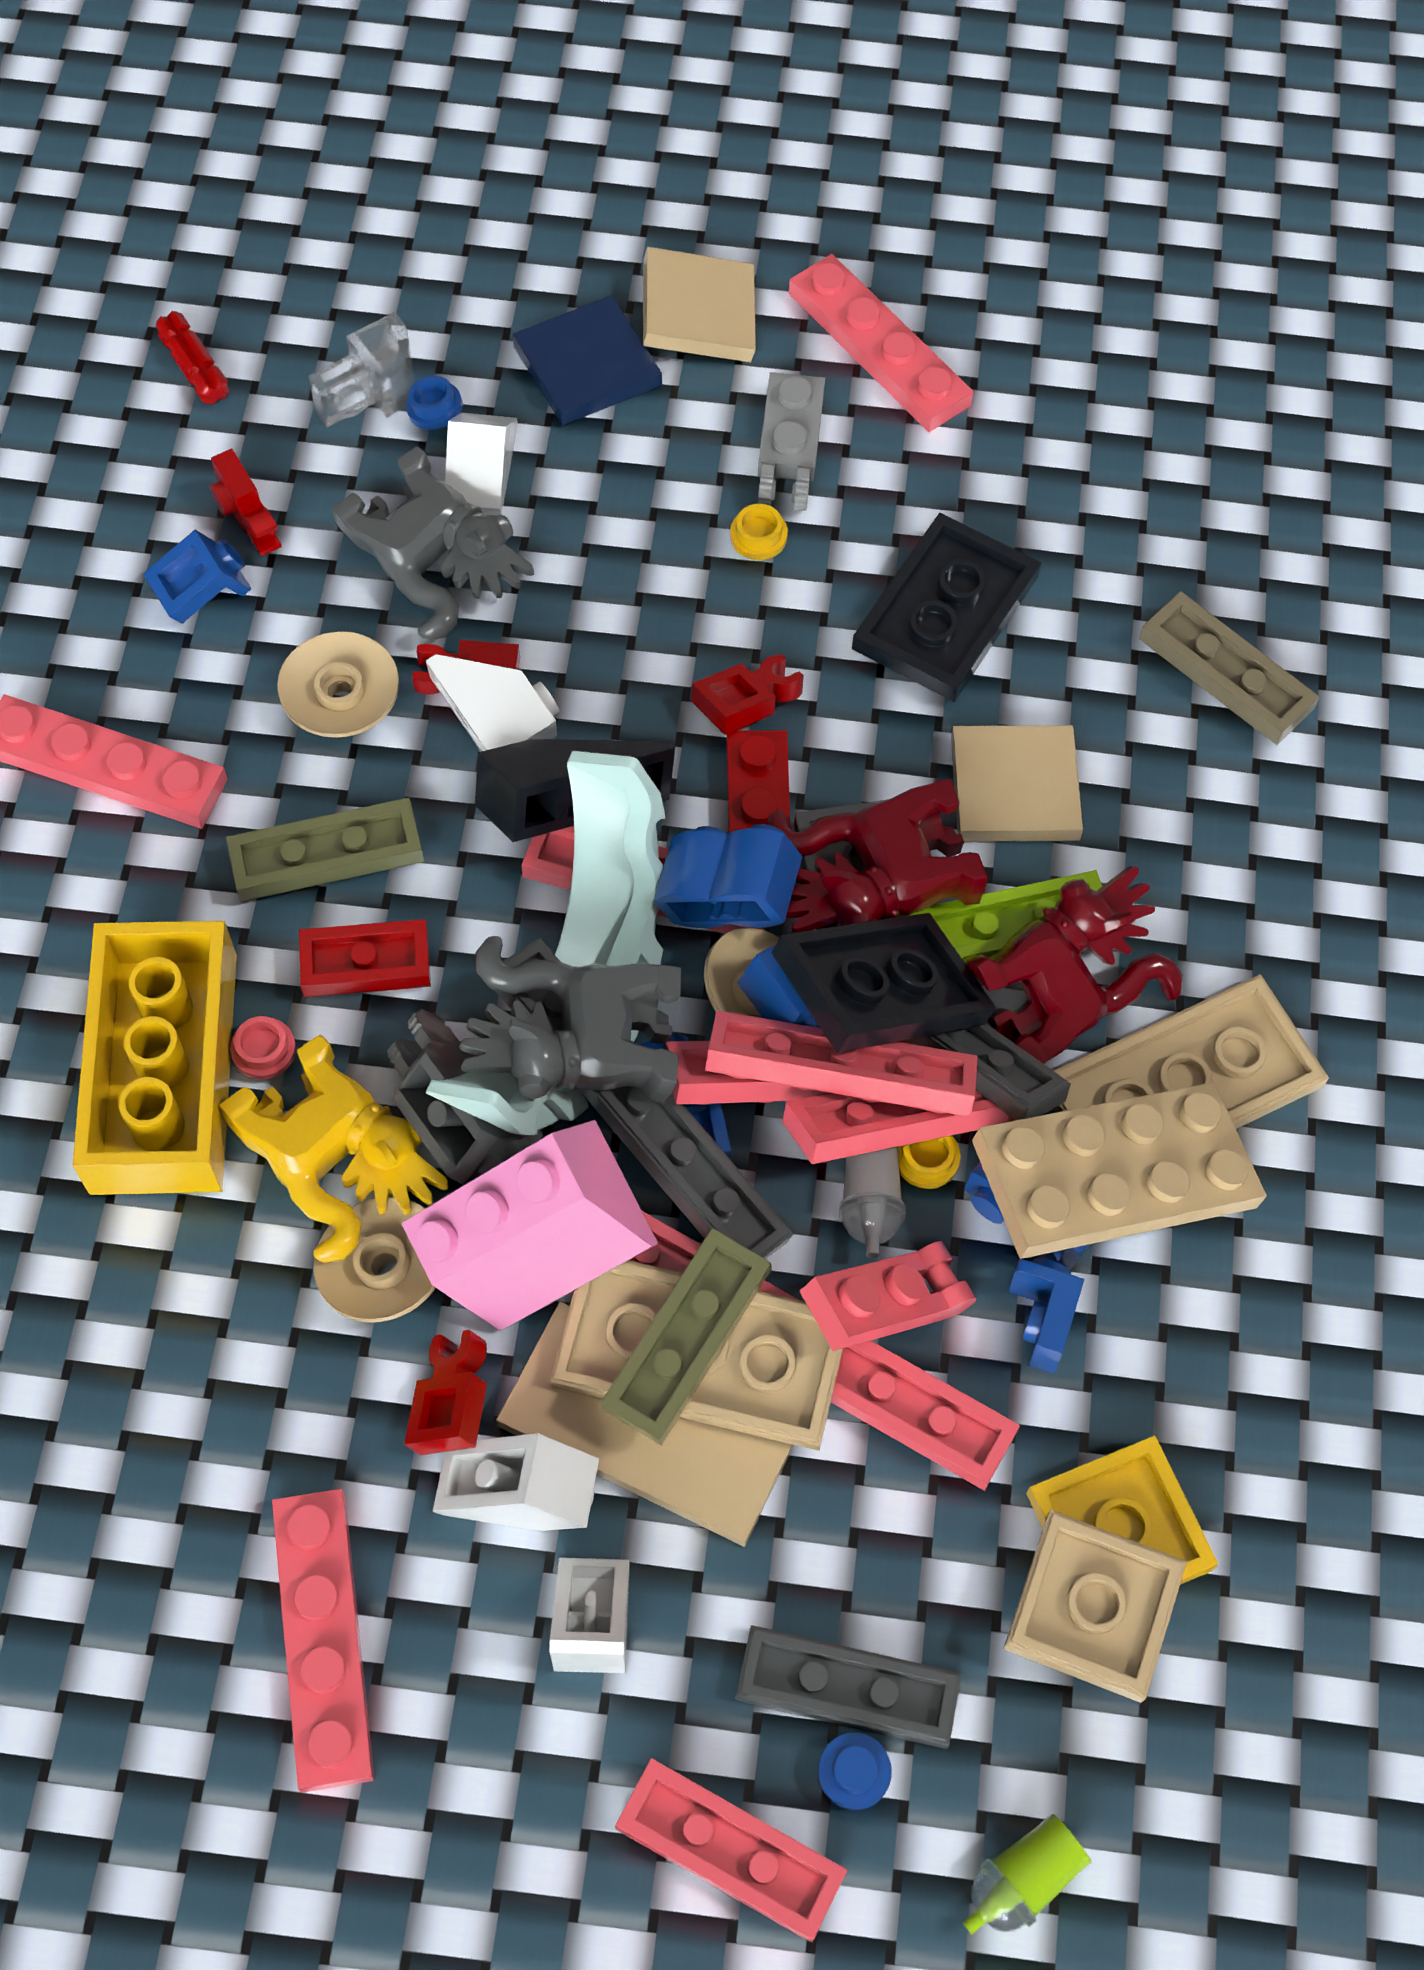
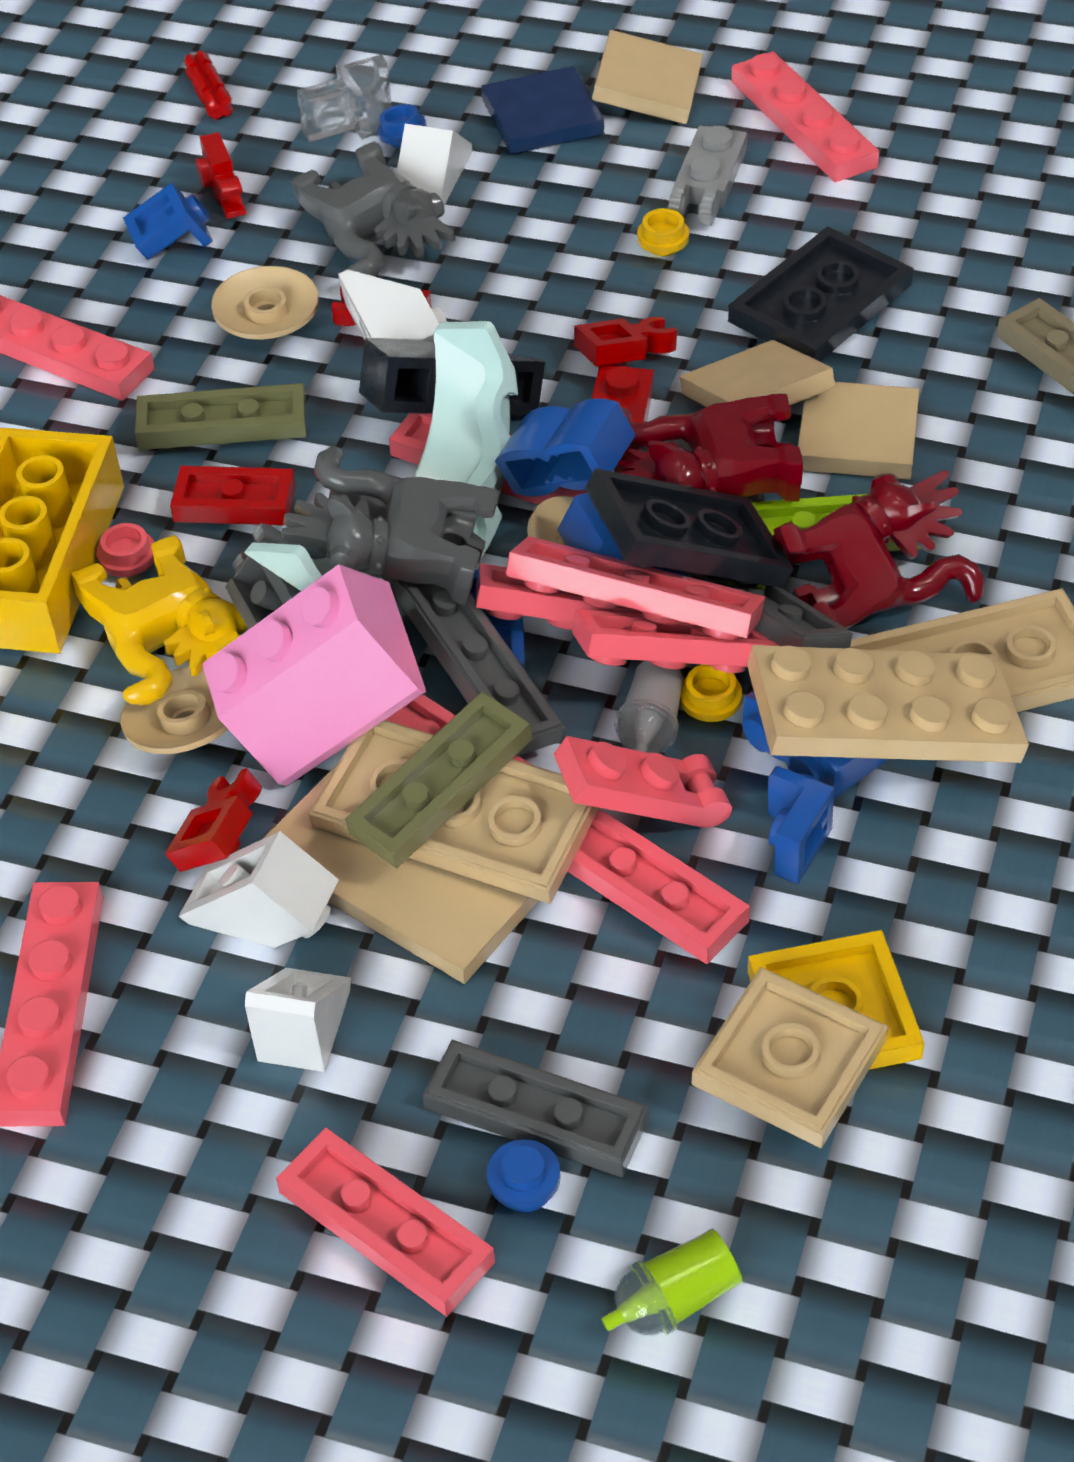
camera: 15 degrees right, 15 degrees down
none -> tan tile [679,340,835,407]

